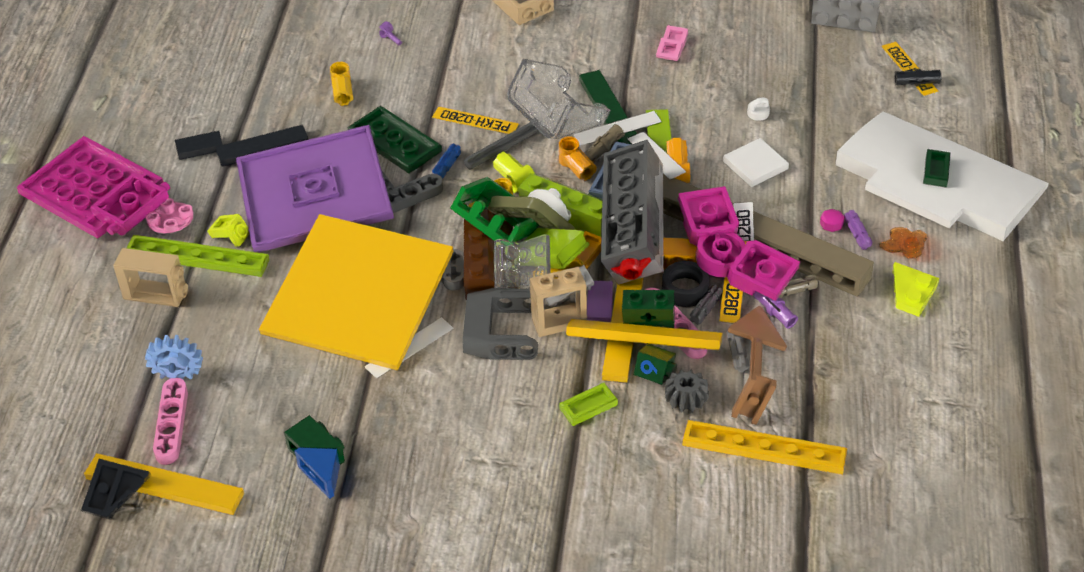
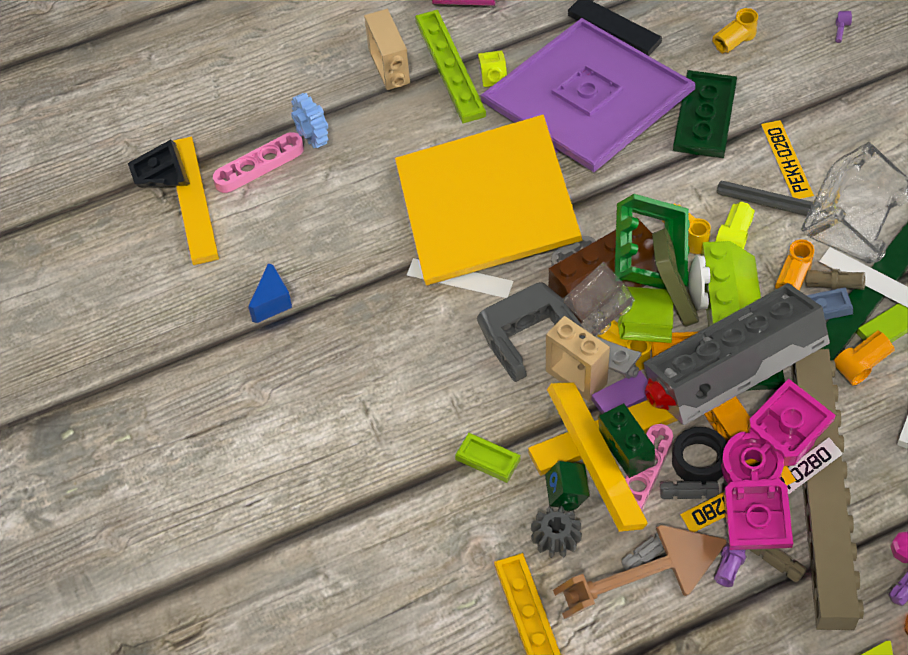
camera: 60 degrees right, 10 degrees up
bright pink dish [145,198,194,234] -> none
dark green slope [284,415,345,465] -> none
dark grey beam [382,171,443,213] -> none
blue axle [432,143,461,179] -> none
white sticker [628,132,686,179] -> none

